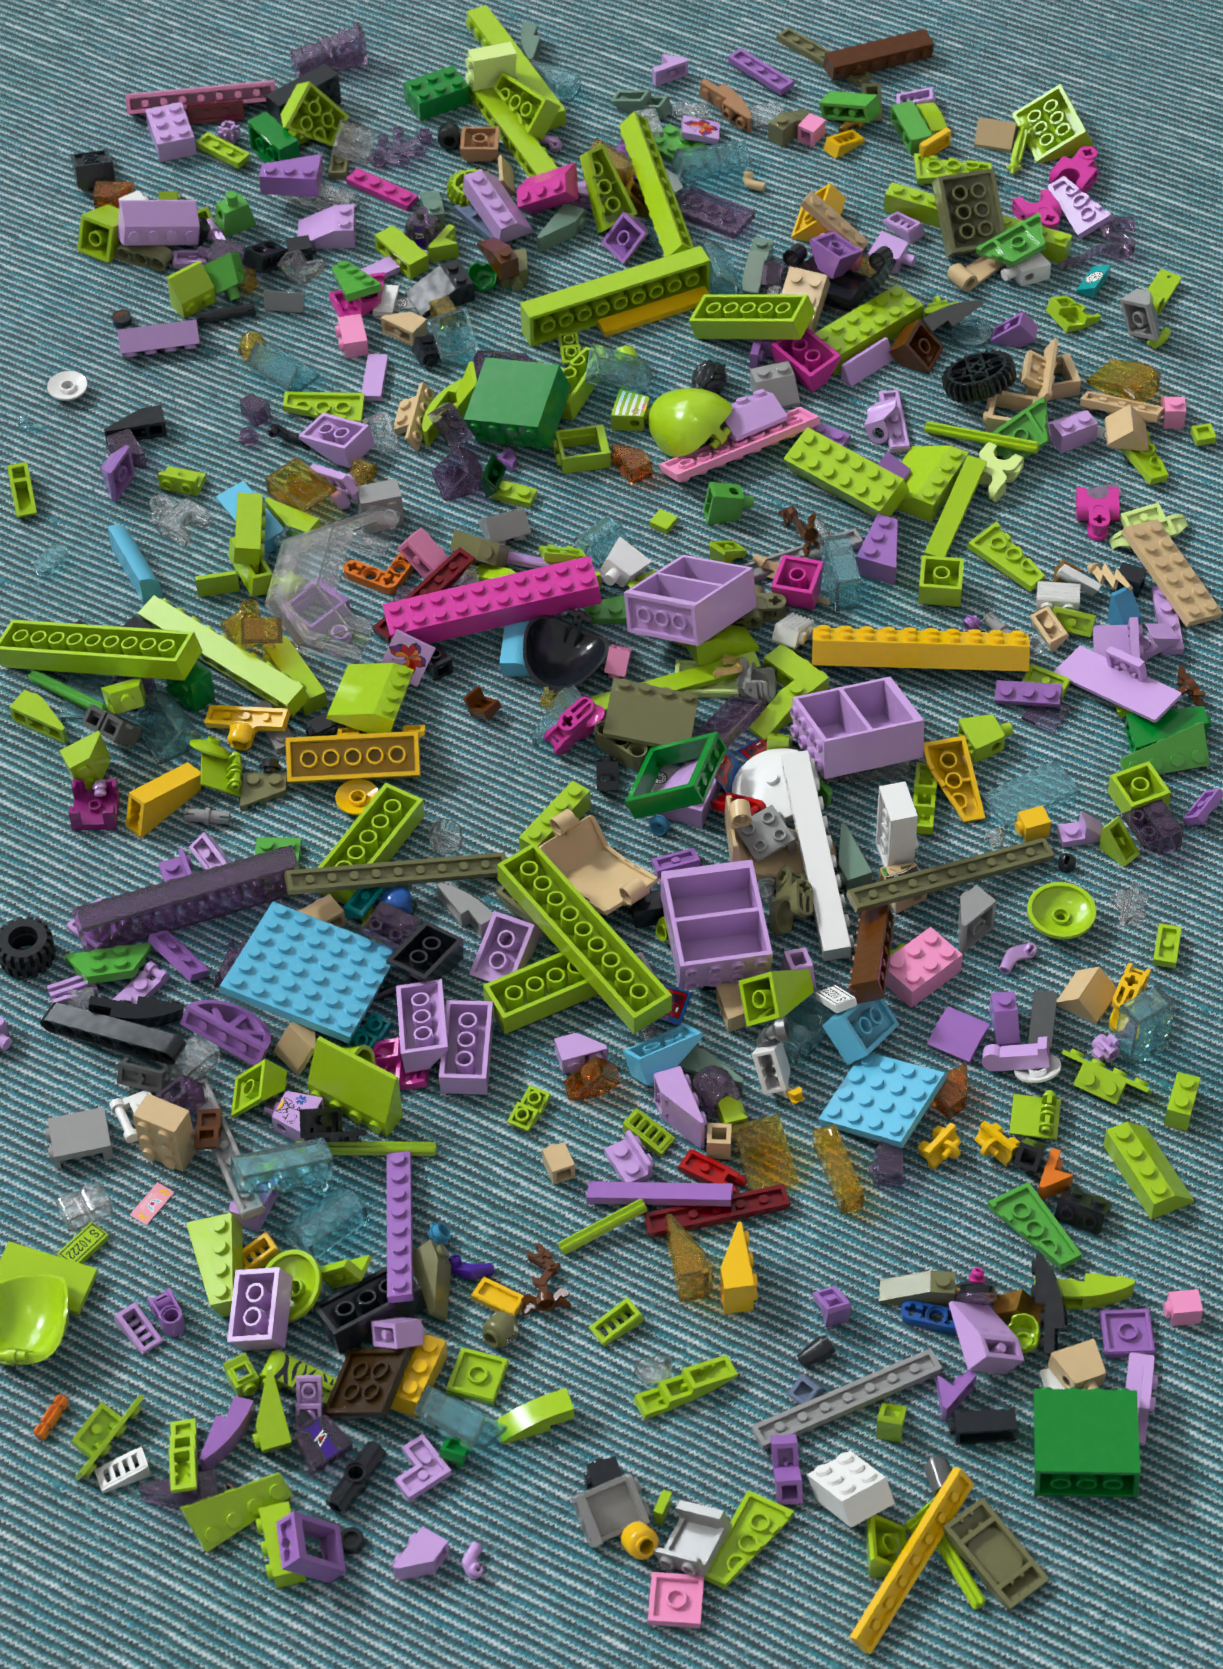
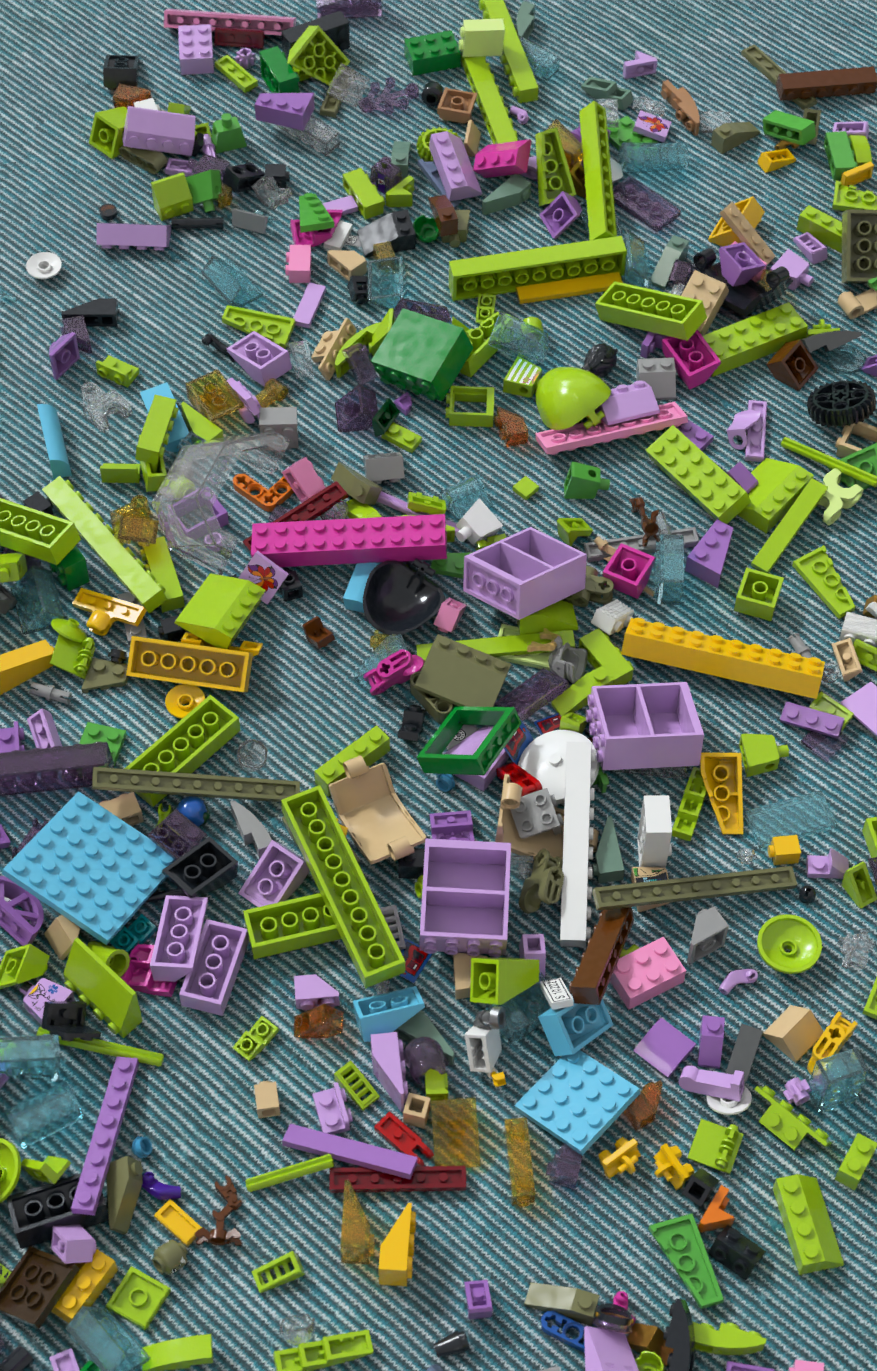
camera: 10 degrees right, 5 degrees up
clear yellow head [238,331,265,362] -> none
clear purple plate [238,427,259,445] -> none
clear purple brick [240,393,271,428] -> none
lavender slope [298,204,356,249] -> none
teal slope [344,886,388,918] -> none
dark pink plate [346,168,419,212] -> none
lime wedge [493,71,561,140] -> none
medium lavender plate [728,48,794,95] -> none
tan arm [742,171,766,192] -> none
bright pink brick [797,113,826,147] -> none
lavender slope [841,337,894,386] -> none
medium lavender plate [962,614,982,630] -> none

